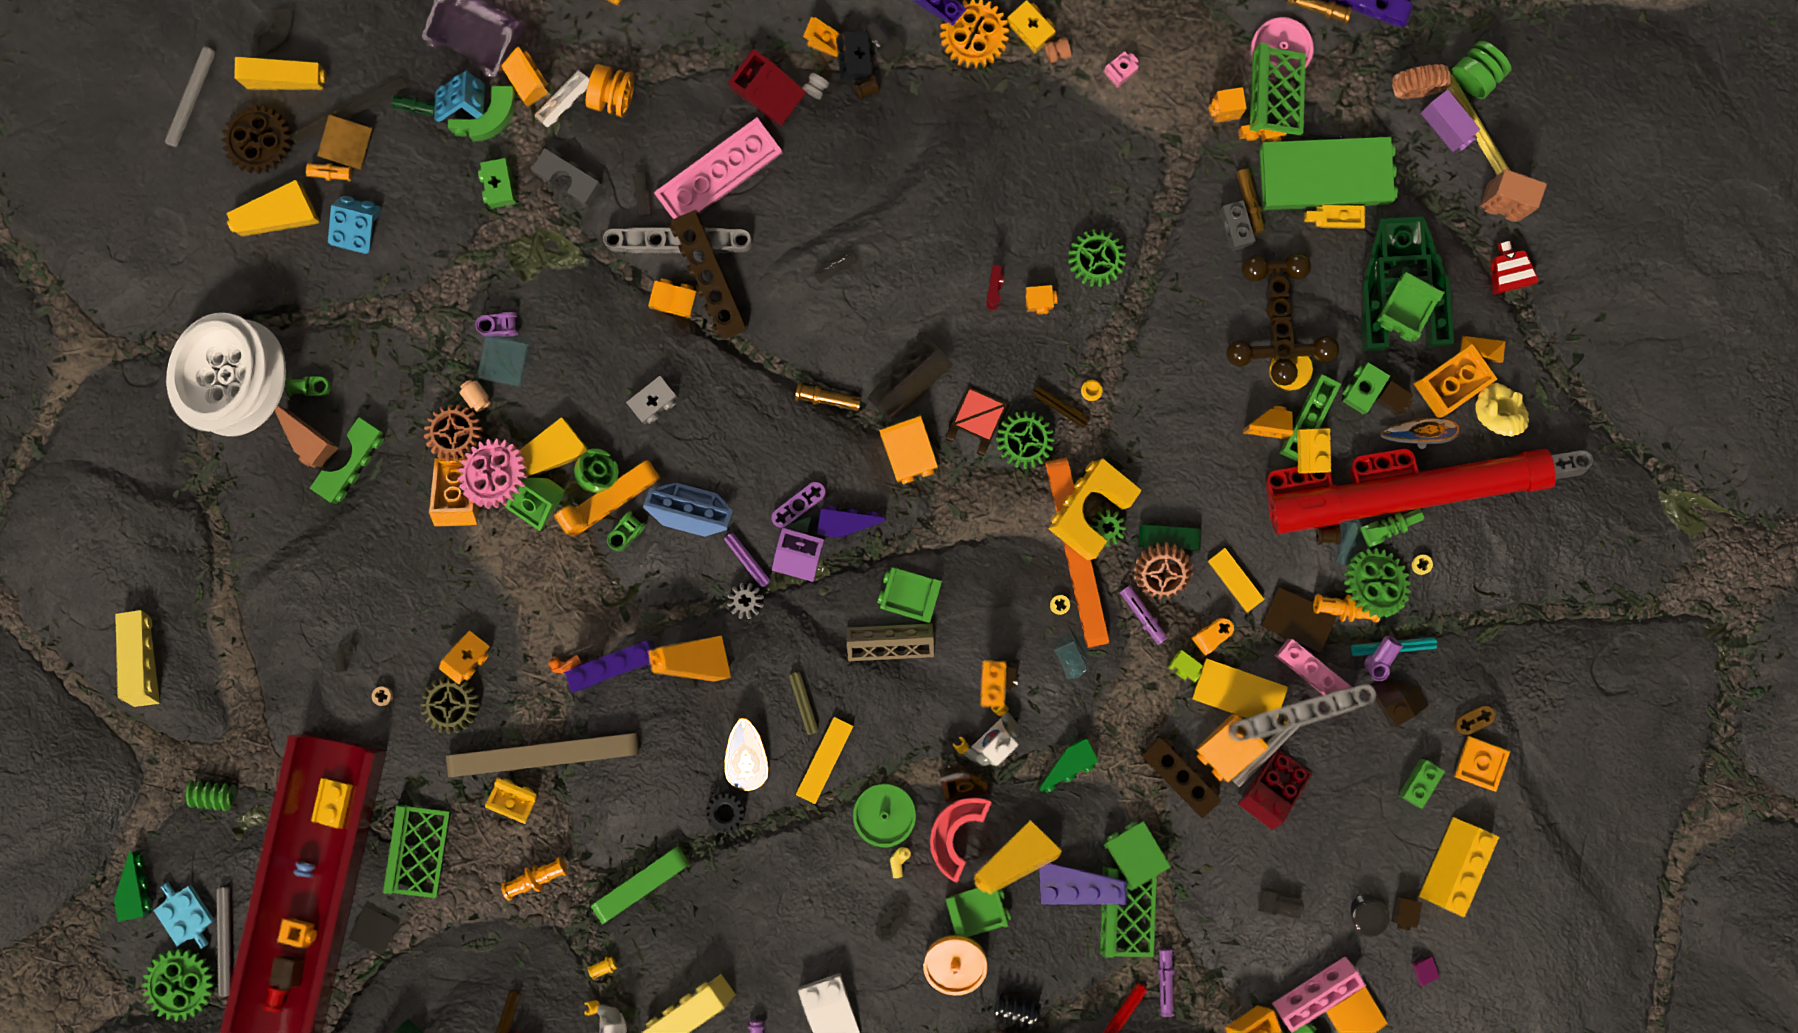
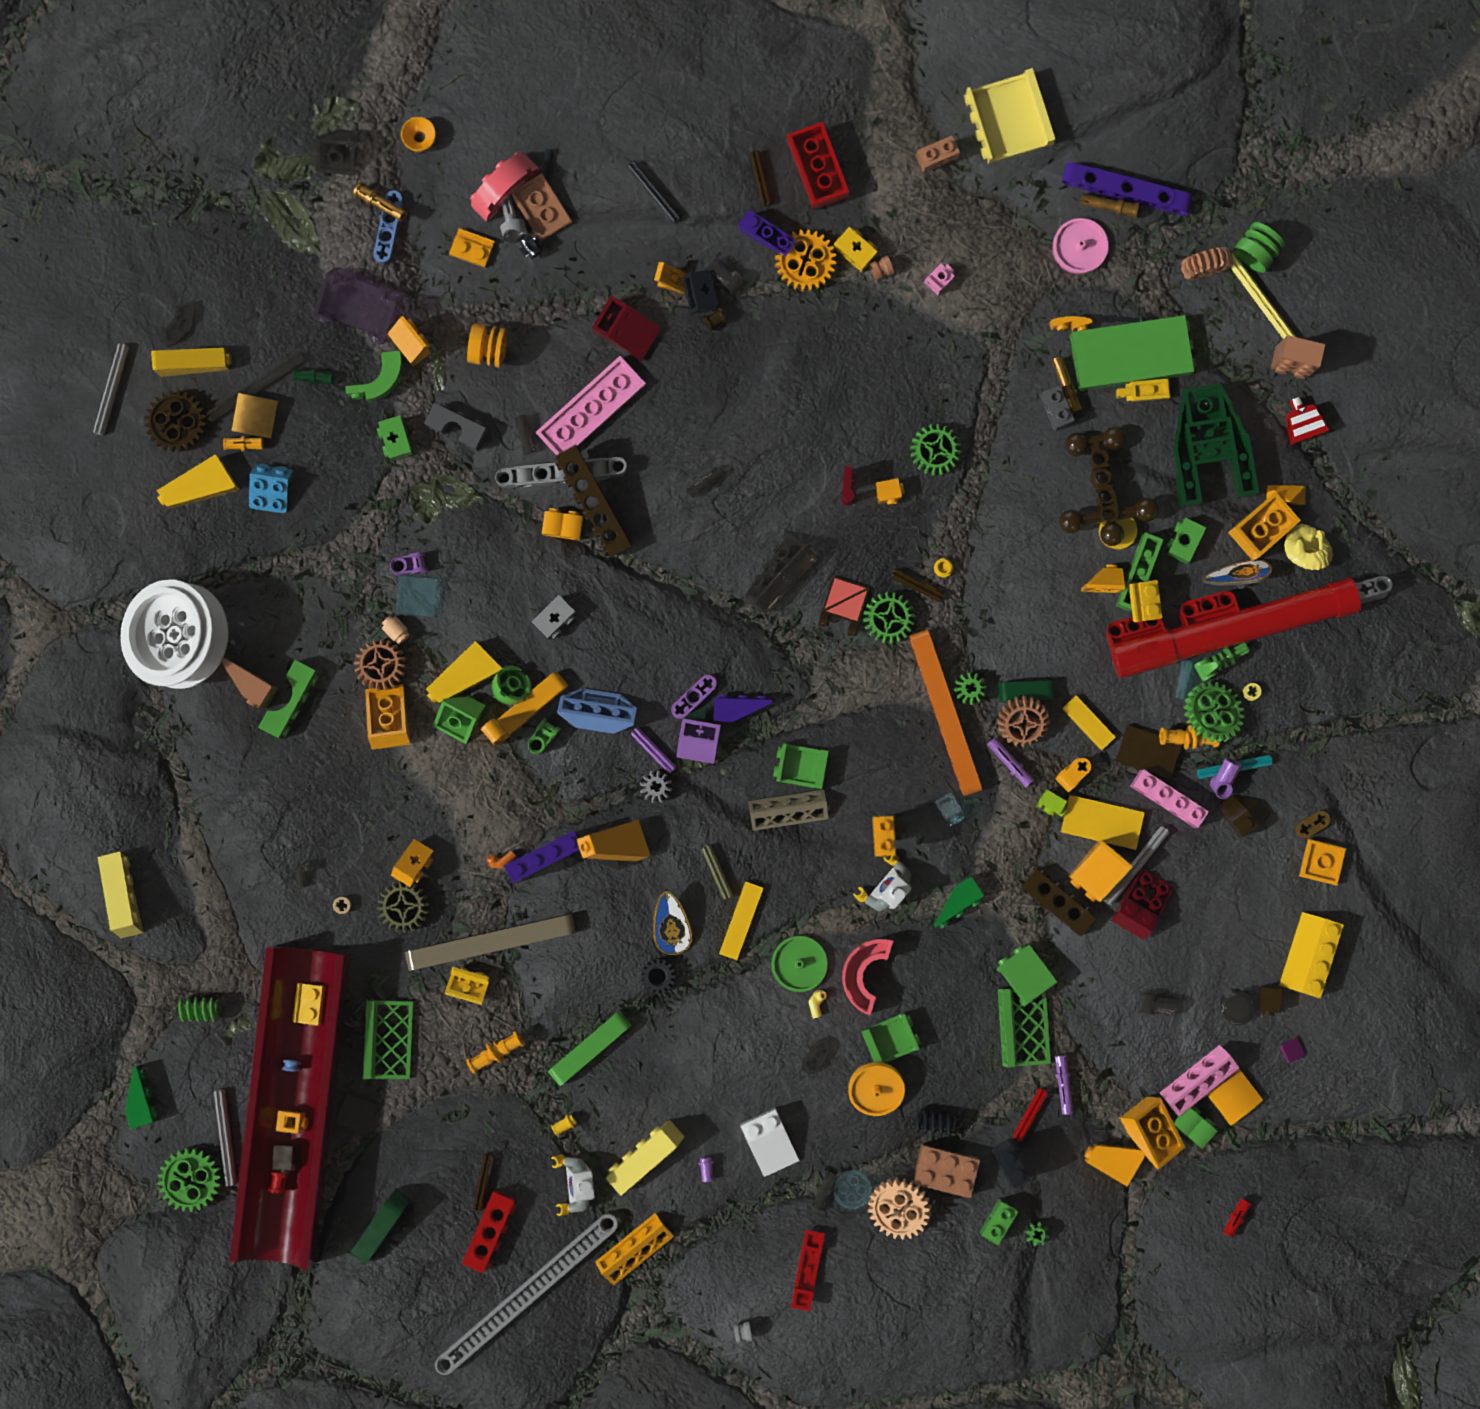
camera: 10 degrees left, 0 degrees up
medium azure plate [153,882,215,948] -> none
bright green connector [284,376,332,397] -> none
dark azure bracket [434,71,485,122] -> none
bright pink gear [458,439,528,509] -> none
white plate [534,70,590,128] -> none
pearl gold pin [795,382,861,411] -> none
light grey wheel [803,73,829,99] -> none
light orange slope [880,416,938,485] -> none
dark brown slope [939,765,988,802] -> none
yellow slope [974,820,1062,895] -> none
dark purple wing [1039,863,1128,904] -> none
yellow arch [1048,458,1142,560] -> none
light yellow bush [1050,595,1070,615] -> none
light orange brick [1209,87,1246,123] -> none
light grey beam [1227,685,1376,742] -> none
bright green fence [1250,42,1306,135] -> none
dark brown bush [1316,525,1341,545] -> none
dark brown brick [1375,381,1413,415] -> none
bright green panel [1377,272,1444,342] -> none
bright green brick [1398,759,1445,809] -> none
medium lavender brick [1421,90,1480,152] -> none

